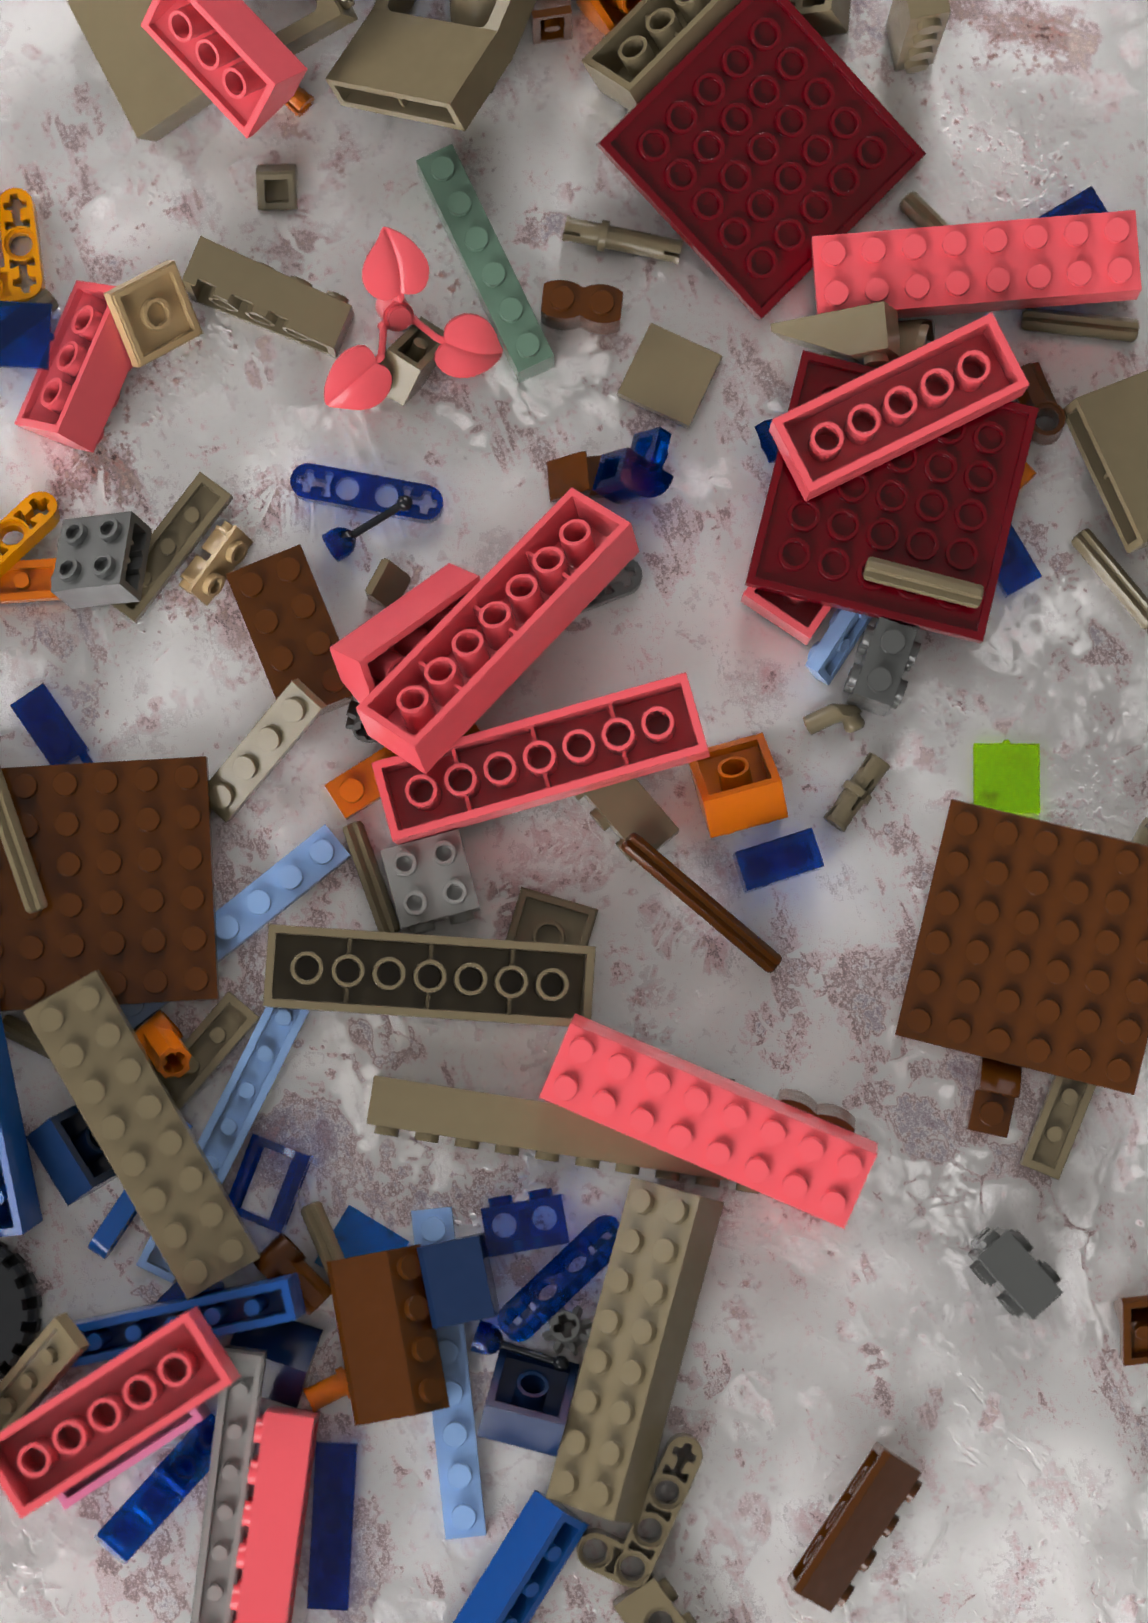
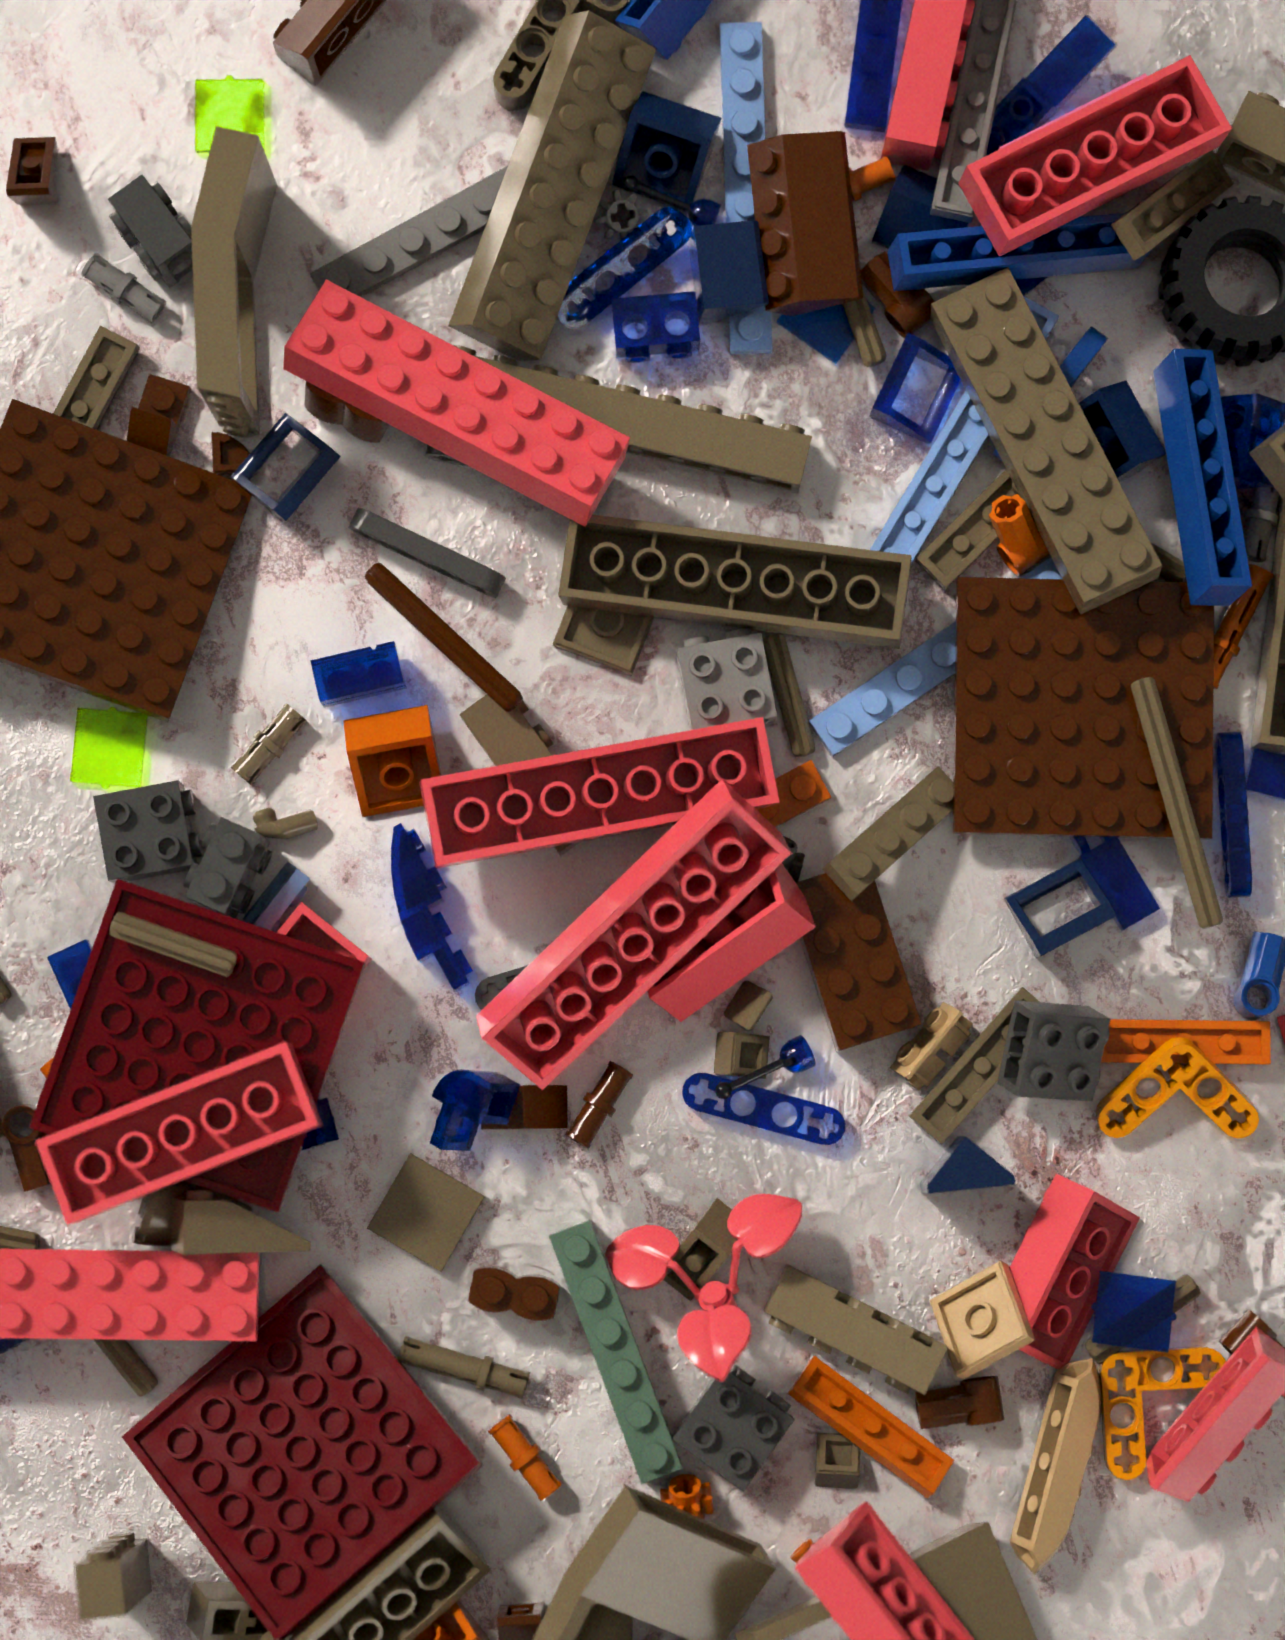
camera: 175 degrees left, 0 degrees up
none -> light grey pin [81,253,166,323]
none -> dark grey brick [93,780,203,884]
none -> dark tan window [191,126,277,438]
none -> clear neon green piece [195,75,265,153]
none -> reddish brown tile [211,432,257,476]
none -> dark blue tile [231,413,341,521]
none -> light grey plate [310,166,508,297]
none -> dark grey beam [348,508,506,598]
none -> clear blue slope [391,823,473,992]
none -> orange pin [488,1414,563,1501]
none -> reddish brown pin [565,1061,633,1149]
none -> orange gear [660,1474,714,1519]
none -> dark grey brick [672,1364,795,1491]
none -> dark tan slope [714,1032,770,1079]
none -> orange plate [787,1356,955,1499]
none -> reddish brown piece [914,1376,1005,1429]
none -> dark blue slope [920,1136,1016,1194]
none -> dark blue tile [1004,858,1117,958]
none -> tan brick [1009,1358,1101,1575]

